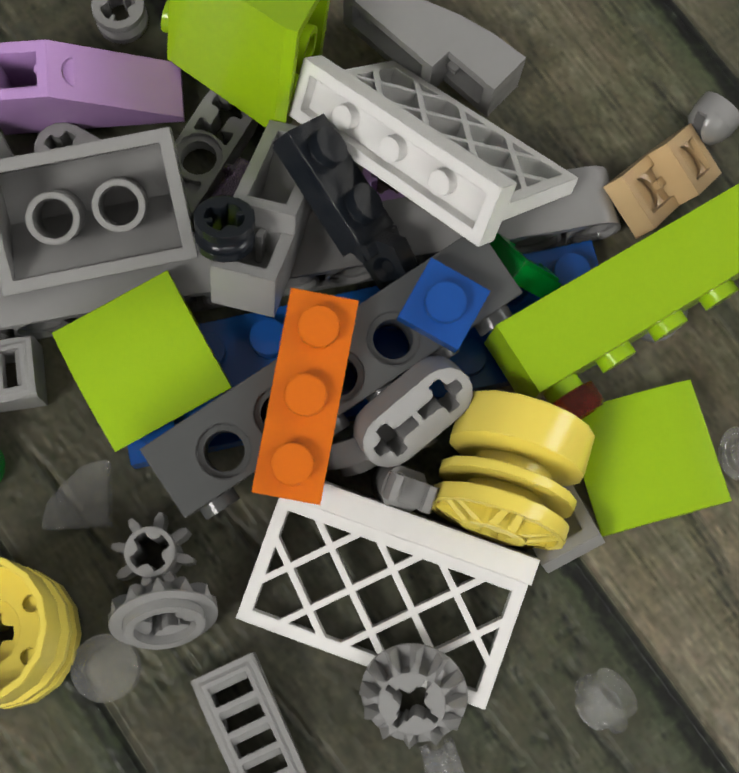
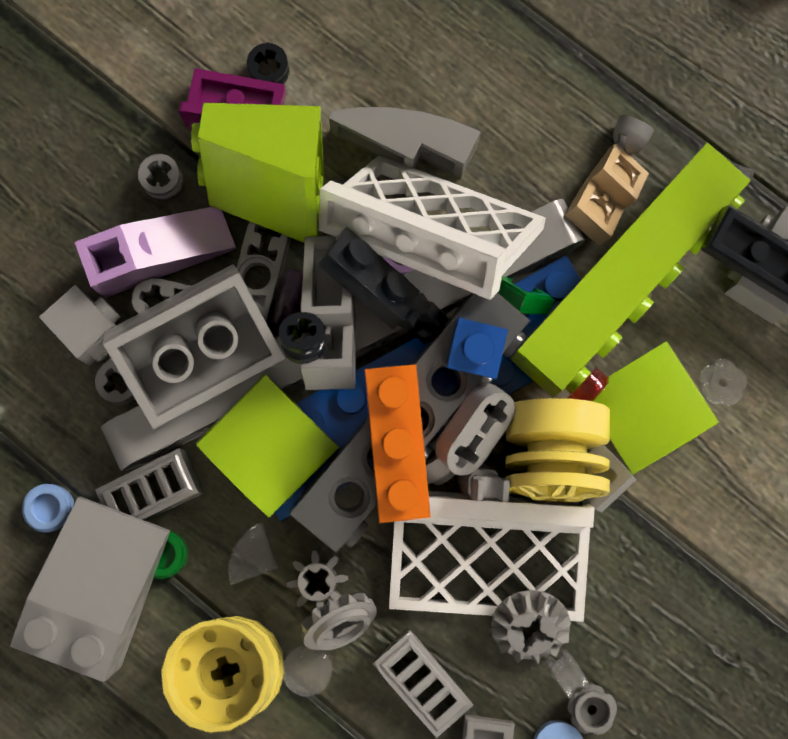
camera: 10 degrees left, 5 degrees up
clear plate [575,668,638,734] -> none

